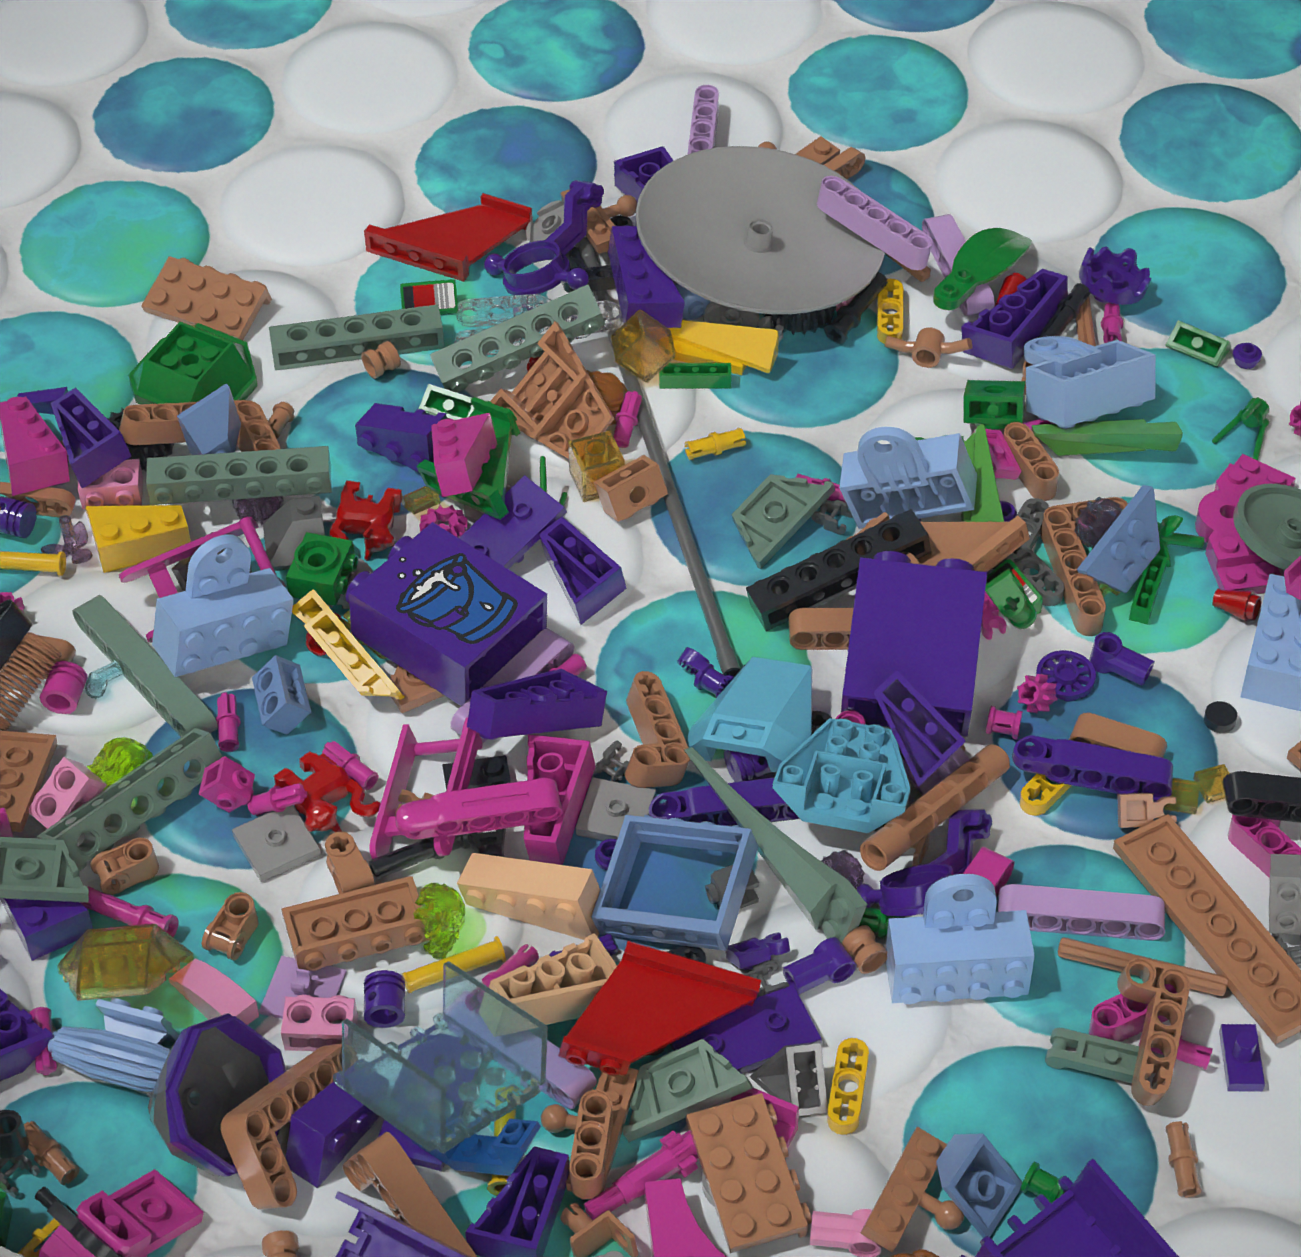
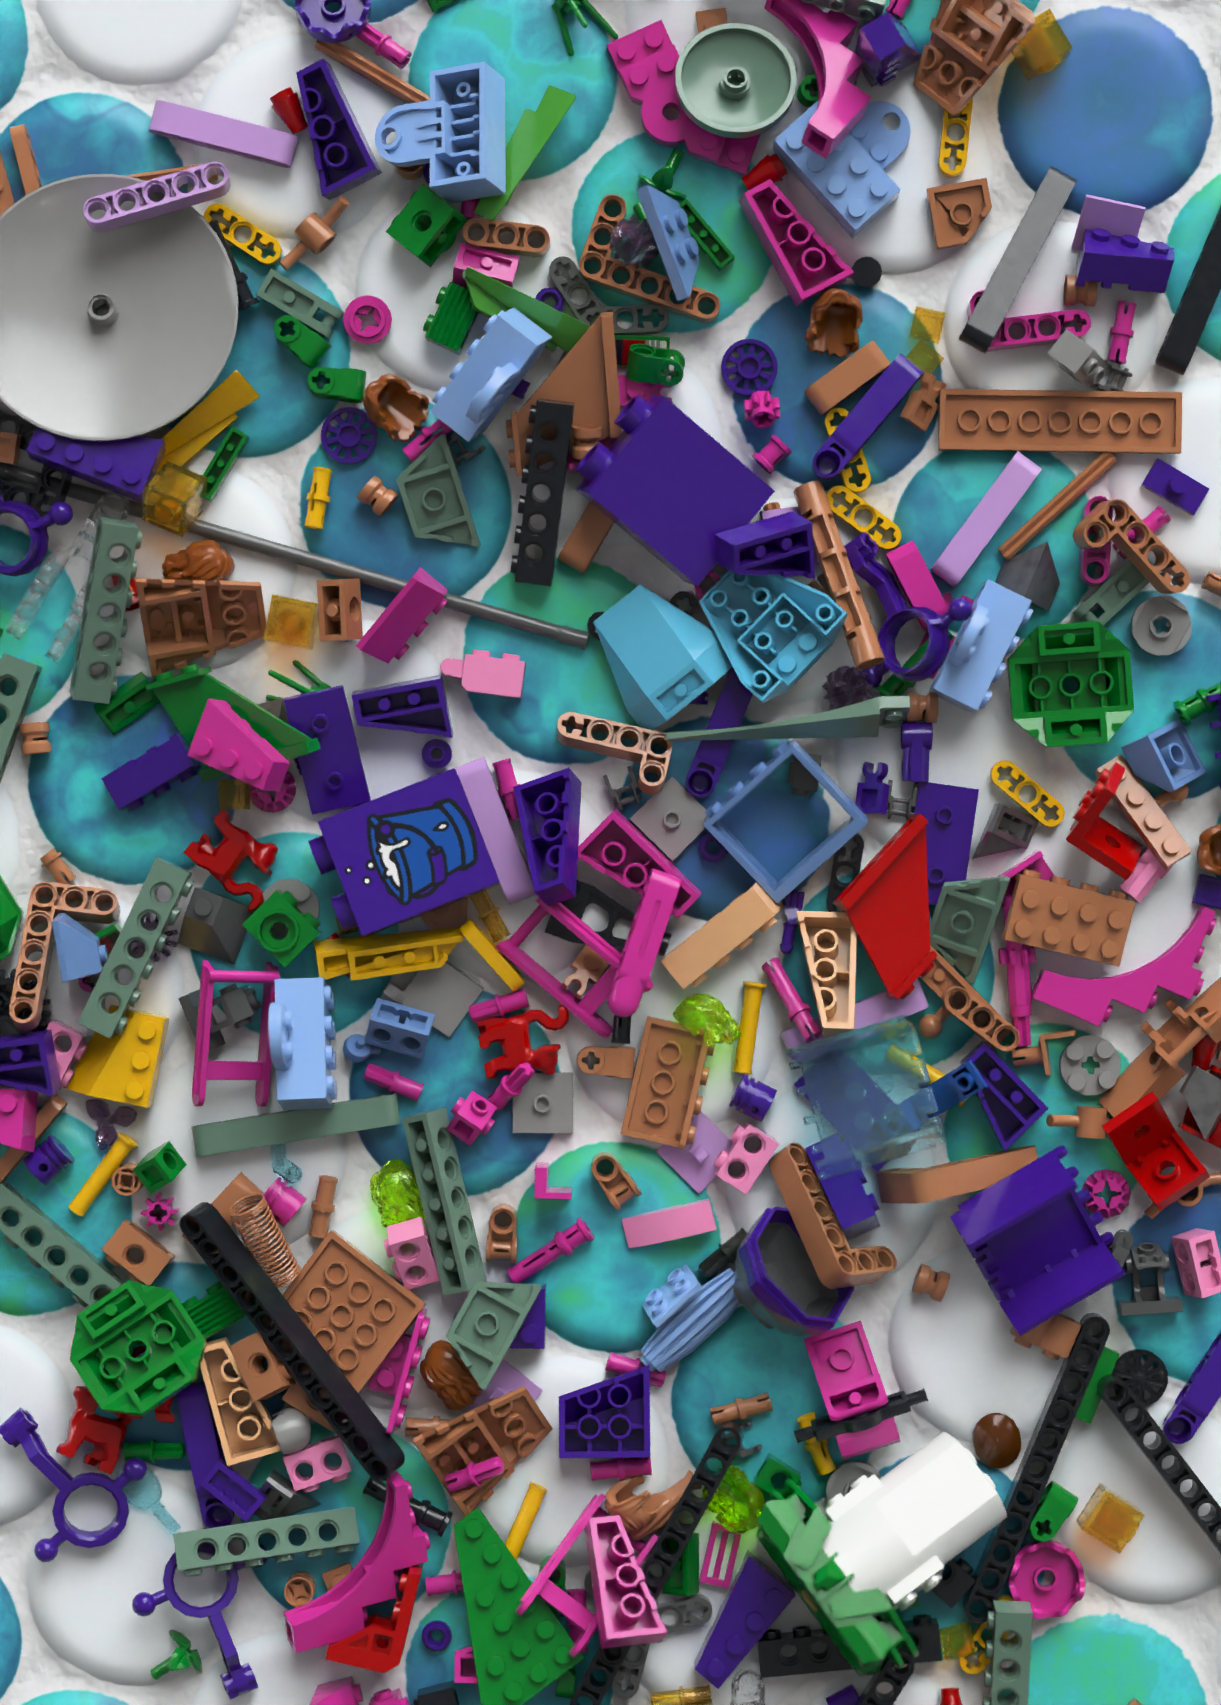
camera: 60 degrees left, 40 degrees up
clear yellow wedge [57,924,194,1001] -> none
dark pink axle [611,391,642,448] -> none
dark purple connector [677,647,734,698] -> none
green plant [933,228,1032,310] -> none
black pin [1037,283,1091,338] -> none
dark purple piece [1089,632,1155,686] -> none
none -> nougat wheel [112,1163,144,1196]
none -> green brick [133,1141,187,1194]
none -> sand green plate [256,269,344,339]
none -> green piece [274,315,332,370]
none -> green piece [307,367,367,403]
none -> nougat pin [308,1175,338,1238]
none -> dark purple wheel [321,407,378,464]
none -> medium blue piece [343,1034,381,1063]
none -> dark pink gear [344,296,392,345]
none -> dark pink slope [356,567,448,664]
none -> nougat wheel [357,475,399,518]
none -> dark orange hair [363,374,429,443]
none -> light grey flag [382,962,484,1038]
none -> dark purple plate [422,739,452,769]
none -> bright pink hinge [439,649,526,699]
none -> yellow beam [459,918,526,992]
none -> clear yellow axle [470,890,511,943]
none -> dark pink panel [534,1163,572,1199]
none -> dark pink wedge [739,180,854,307]
none -> dark orange hair [804,288,863,358]
none -> yellow beam [826,486,901,550]
none -> flat silver slope [995,542,1060,612]
none -> green piece [1007,621,1134,748]
none -> red bracket [1065,762,1143,880]
none -> light grey plate [1130,595,1192,656]

